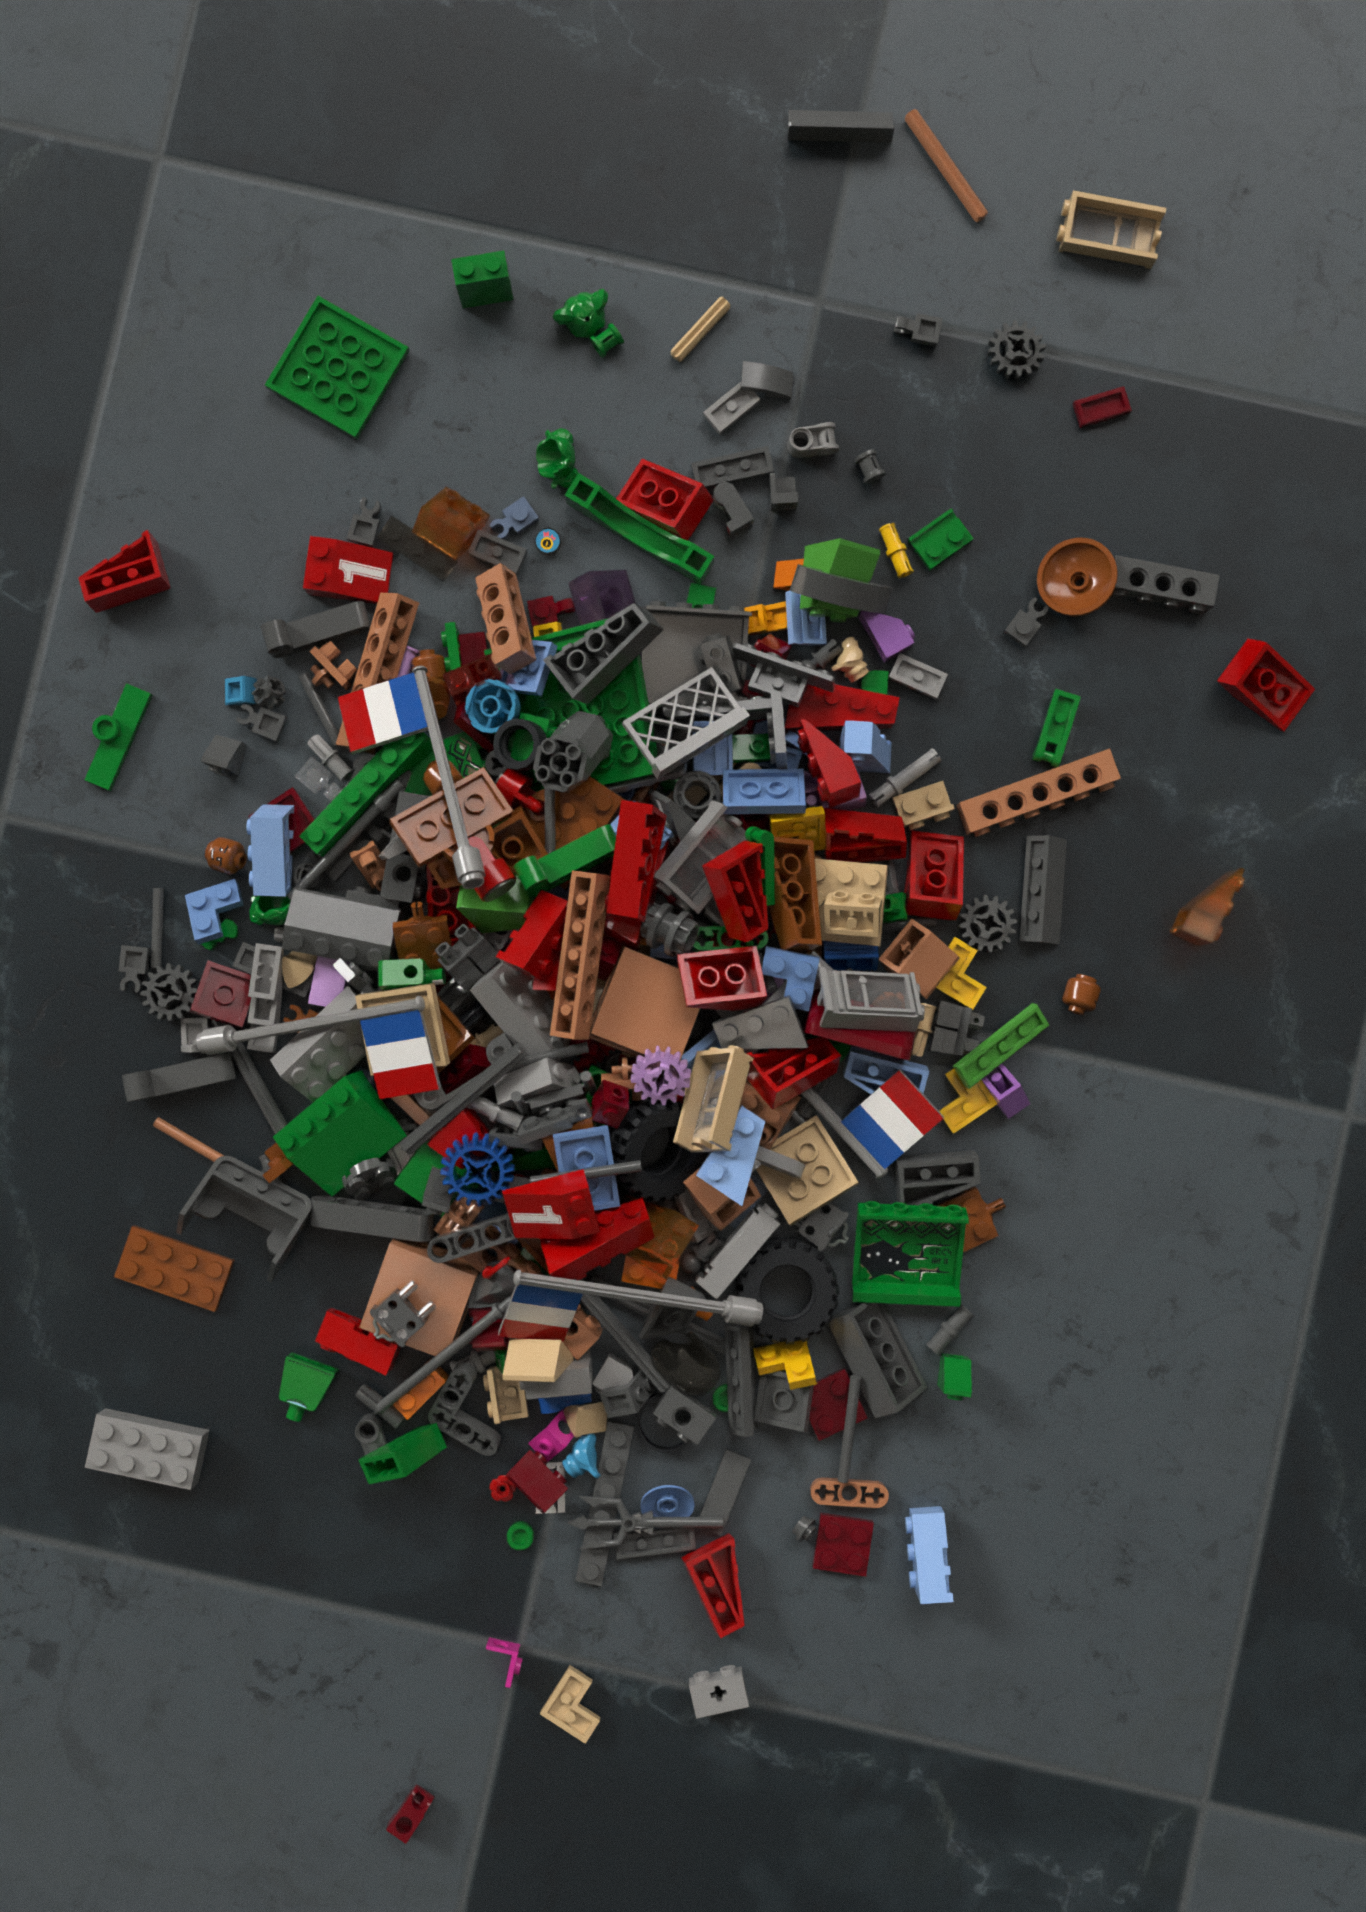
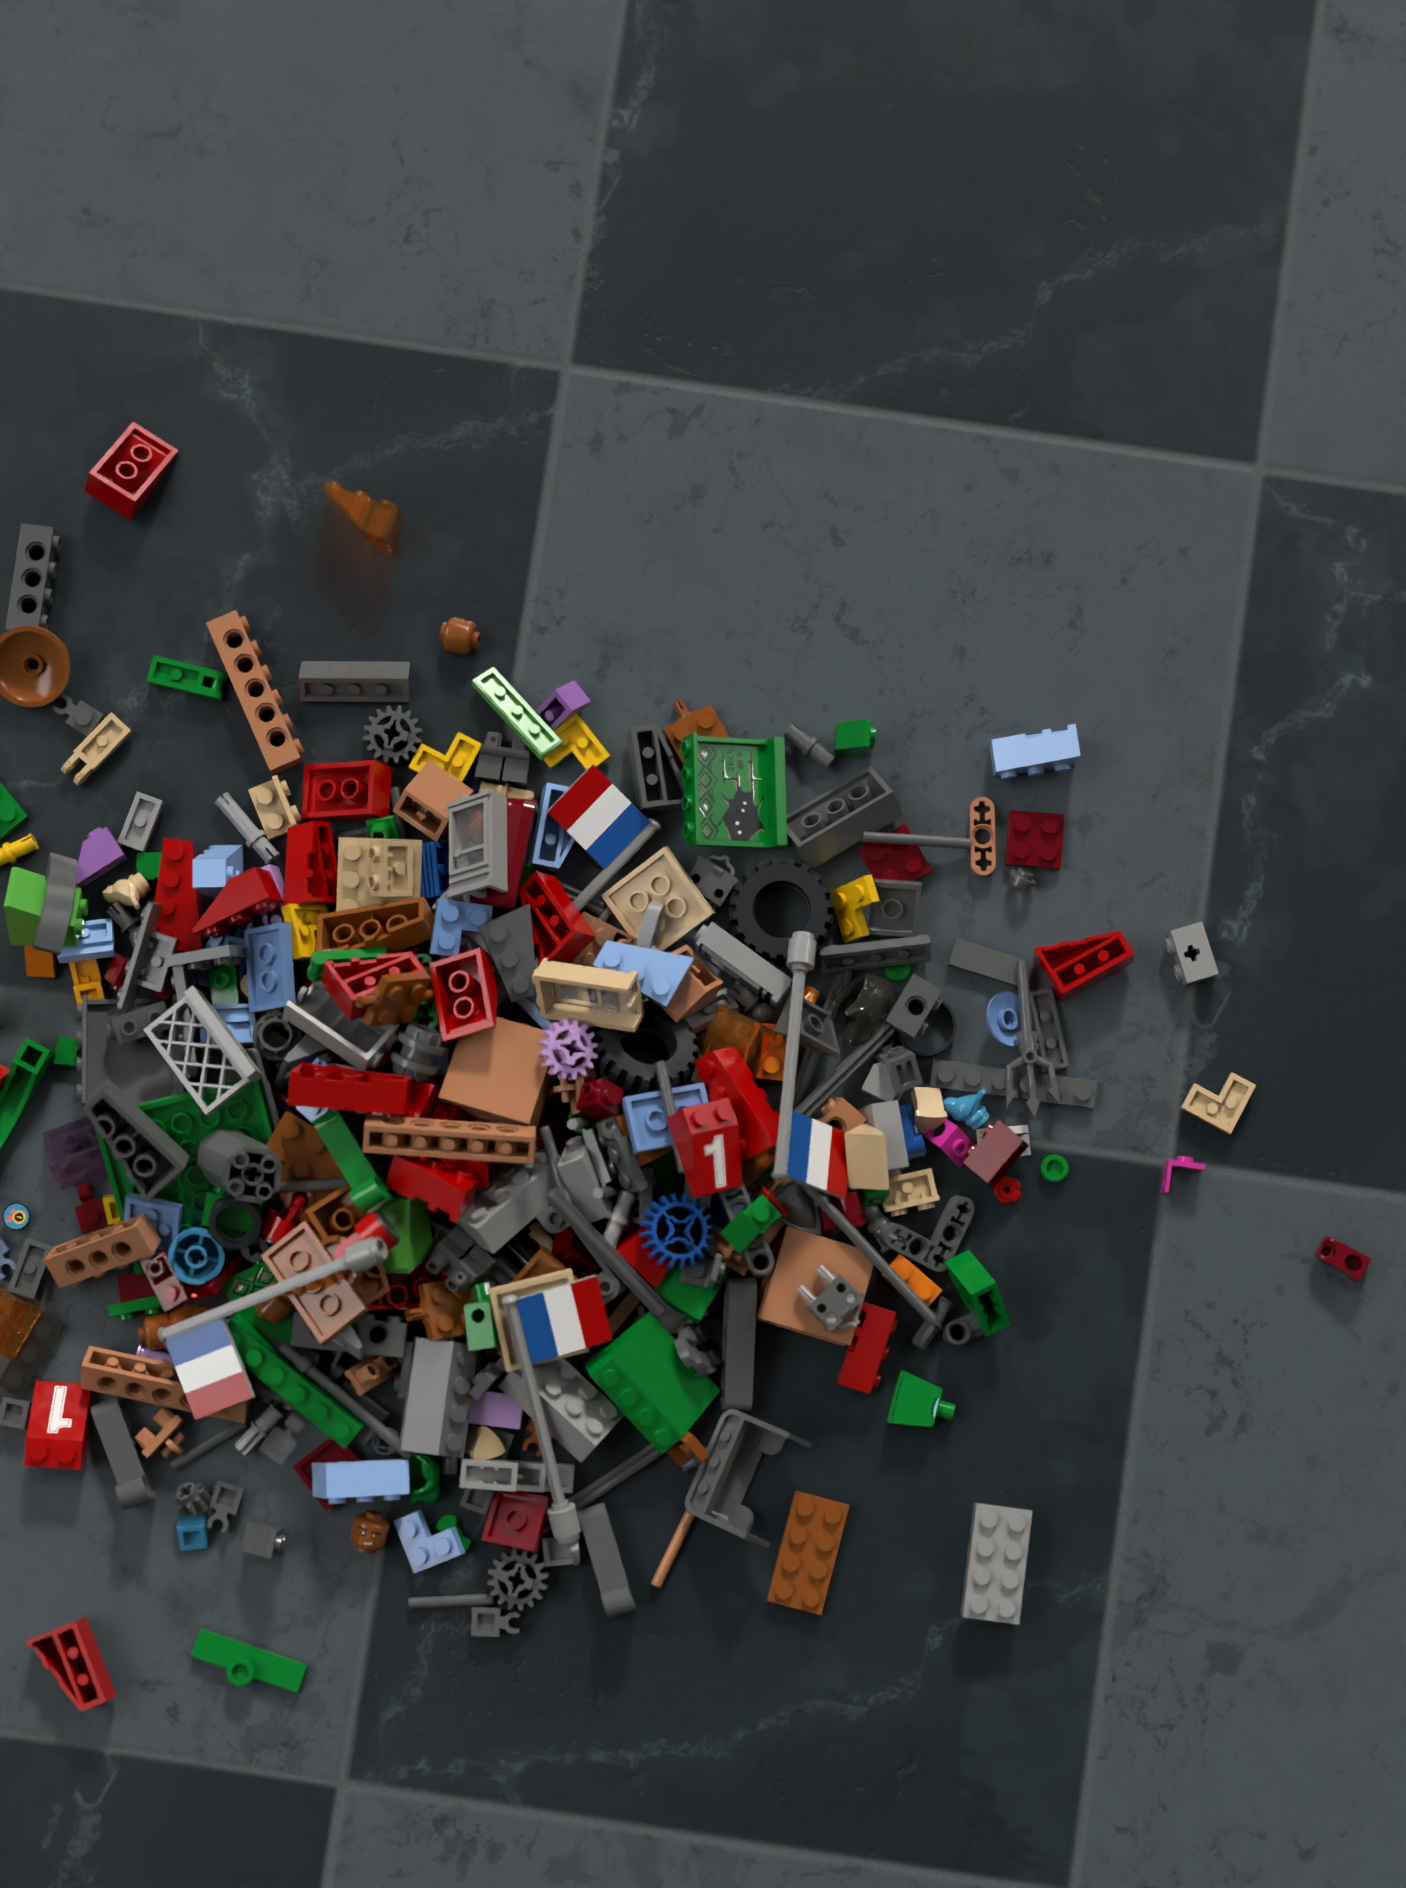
camera: 100 degrees left, 5 degrees down
none -> tan hinge [61,712,132,786]
none -> dark orange plate [355,971,435,1027]
none -> green slope [720,1194,781,1255]

